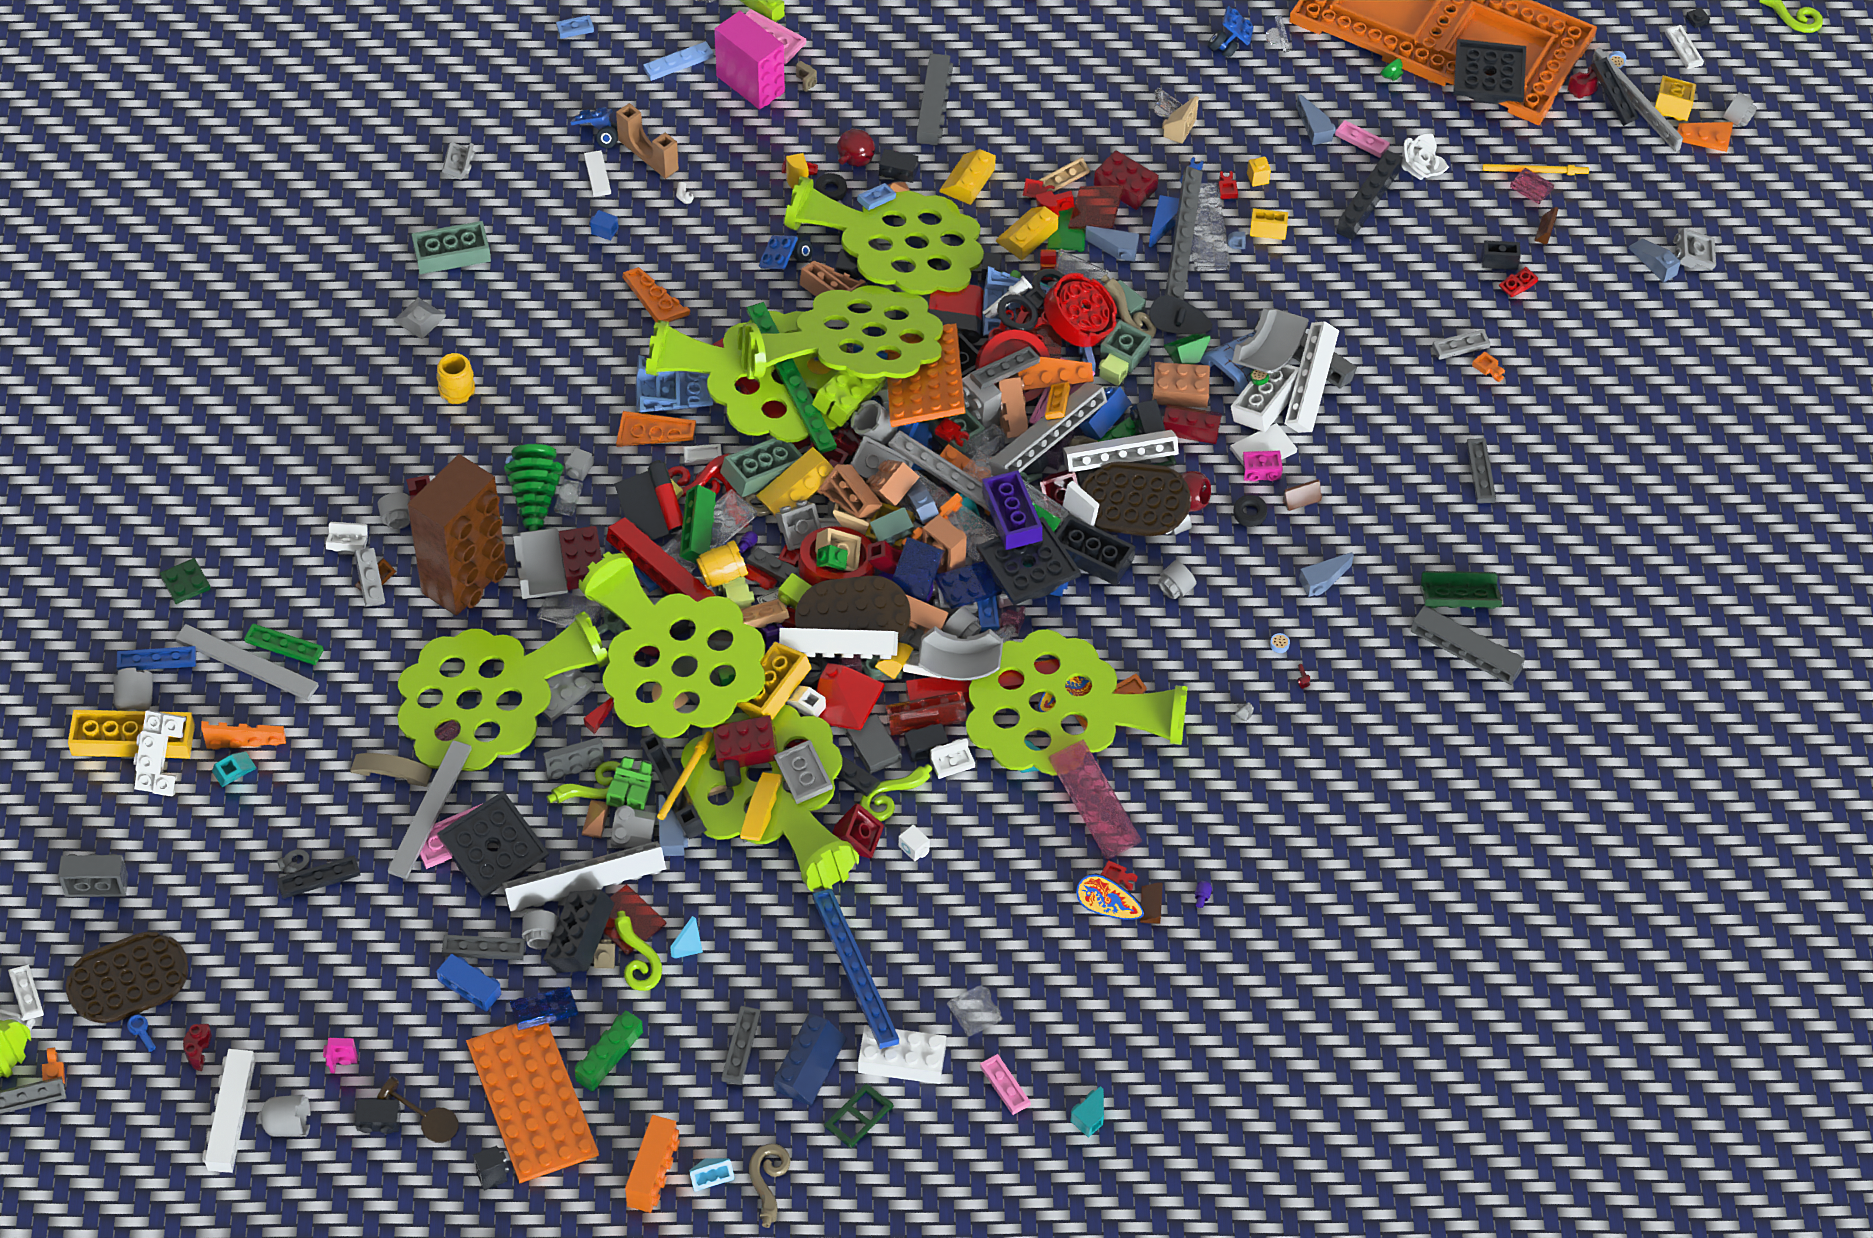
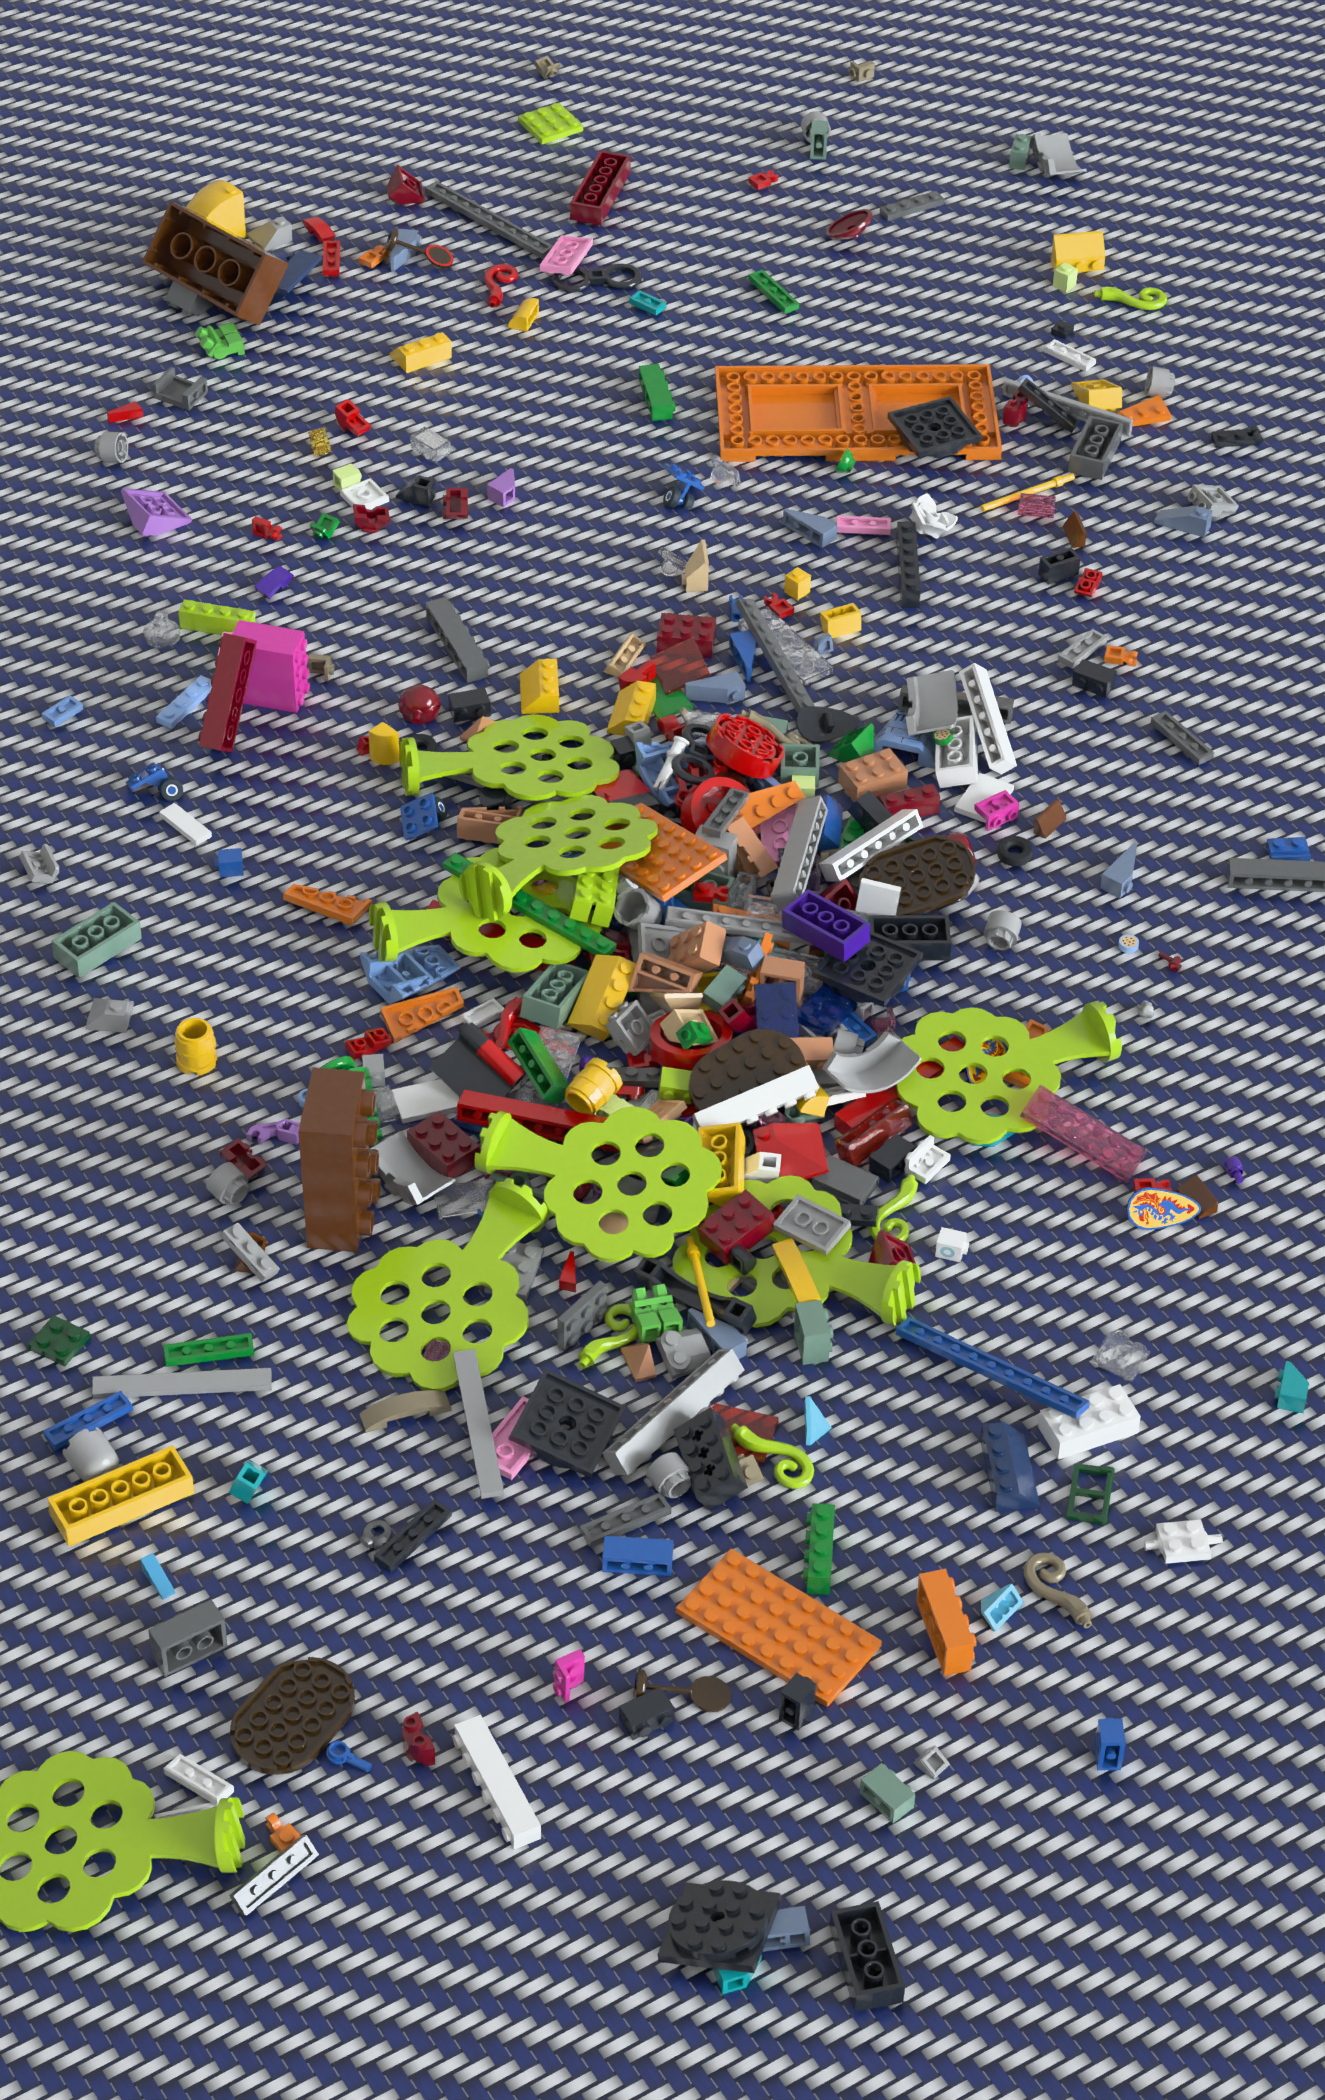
camera: 30 degrees left, 10 degrees down
white bracket [134,710,186,796] -> none
orange wing [201,721,286,749] -> none
light grey cylinder [258,1095,311,1137] -> none
white bracket [326,522,368,552] -> none
clear blue plate [510,986,578,1031] -> none
medium nougat arch [616,103,679,179] -> none
white arm [676,182,694,204] -> none
dark grey plate [721,1006,761,1085] -> none
medium blue plate [857,183,896,210] -> none
bright pink plate [980,1054,1031,1115] -> none
red plate [1023,178,1055,198] -> none
light orange tile [1045,382,1070,420] -> none
dark green bracket [1420,571,1502,609] -> none
none -> dark azure piece [140,1553,175,1600]
none -> dark red brick [198,633,257,753]
none -> red slope [344,1028,393,1060]
none -> white tile [391,1079,460,1124]
none -> light grey brick [624,721,652,745]
none -> sand green brick [794,1300,833,1365]
none -> dark grey brick [1068,415,1123,480]
none -> black brick [1072,659,1117,698]
none -> white plate [1144,1519,1223,1563]
none -> black plate [1211,426,1263,448]
none -> blue plate [1266,837,1311,861]

